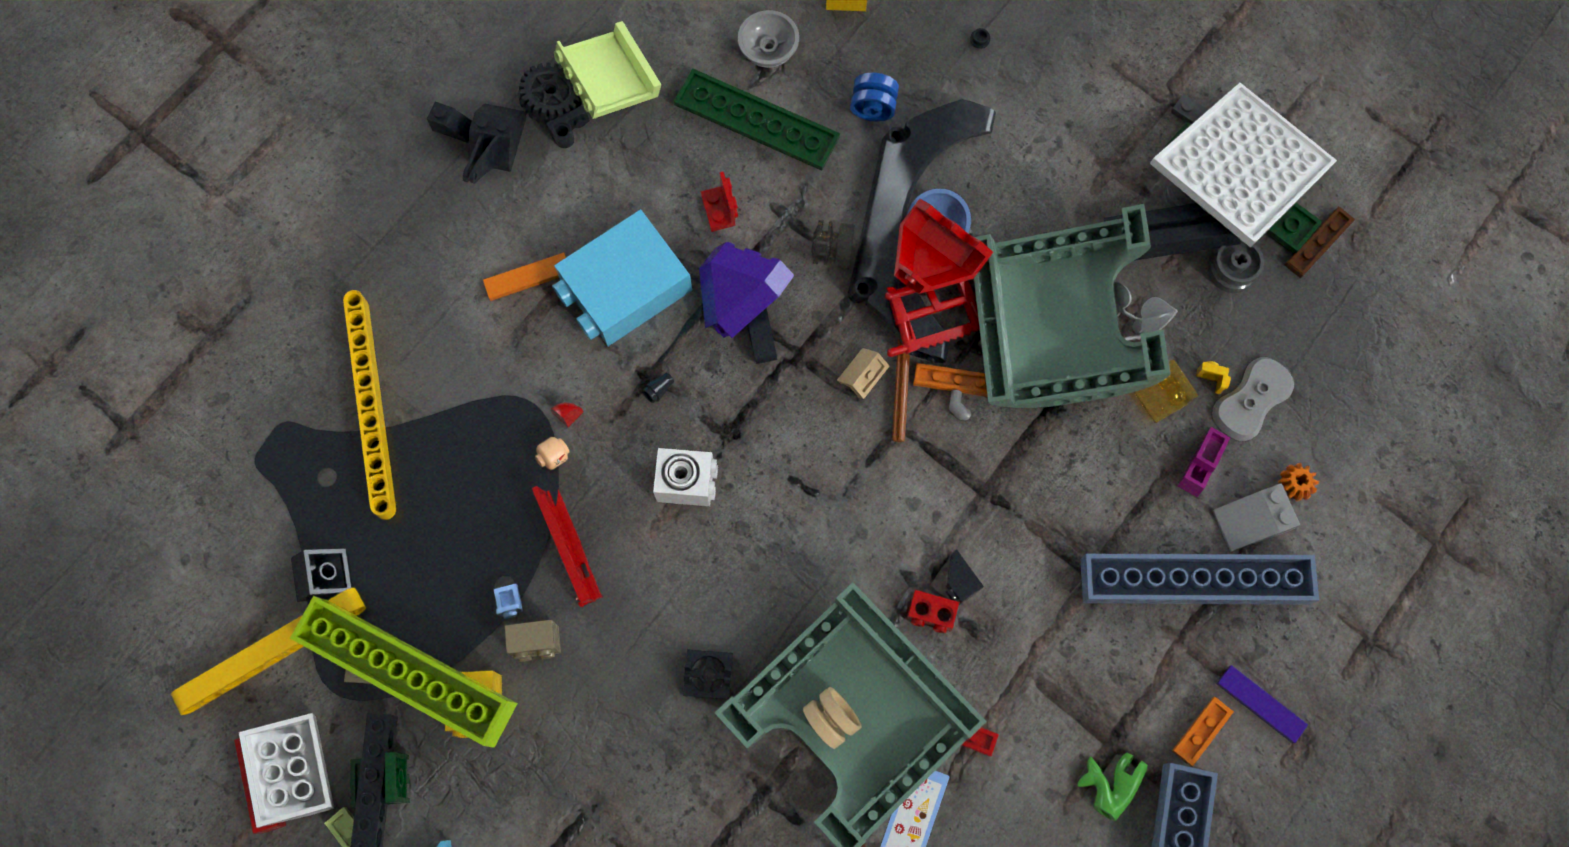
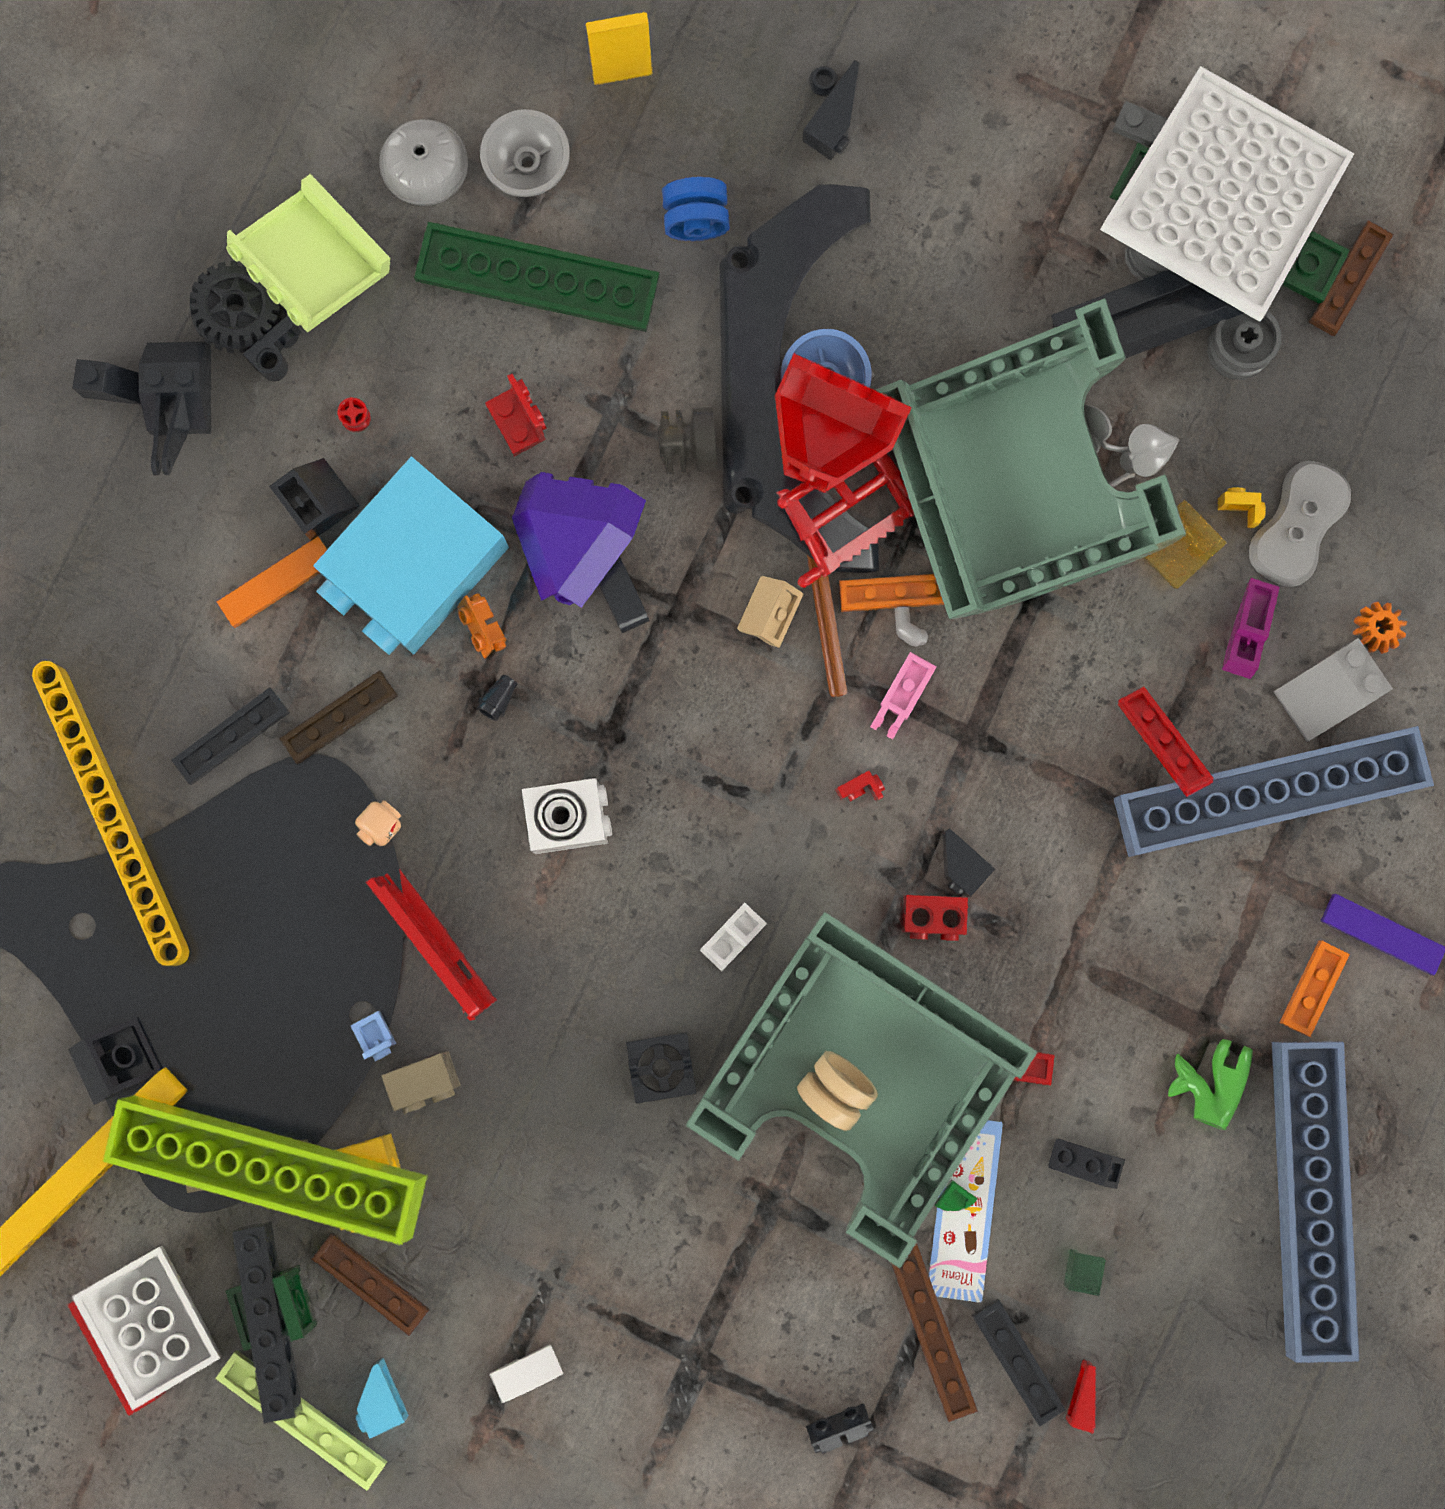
camera: 15 degrees left, 10 degrees up
red brick [551,402,583,428] -> none
none -> black plate [171,687,290,785]
none -> black slope [269,458,360,540]
none -> dark brown tile [279,670,398,764]
none -> reddish brown tile [312,1233,430,1336]
none -> red wheel [337,397,371,433]
none -> light grey hat [379,119,468,206]
none -> orange hinge [457,593,506,659]
none -> white slope [700,903,767,971]
none -> black slope [802,60,859,160]
none -> red bracket [835,771,885,802]
none -> bright pink hinge [870,652,936,740]
none -> green tile [934,1179,978,1211]
none -> black bracket [1048,1138,1125,1189]
none -> red tile [1118,687,1214,797]

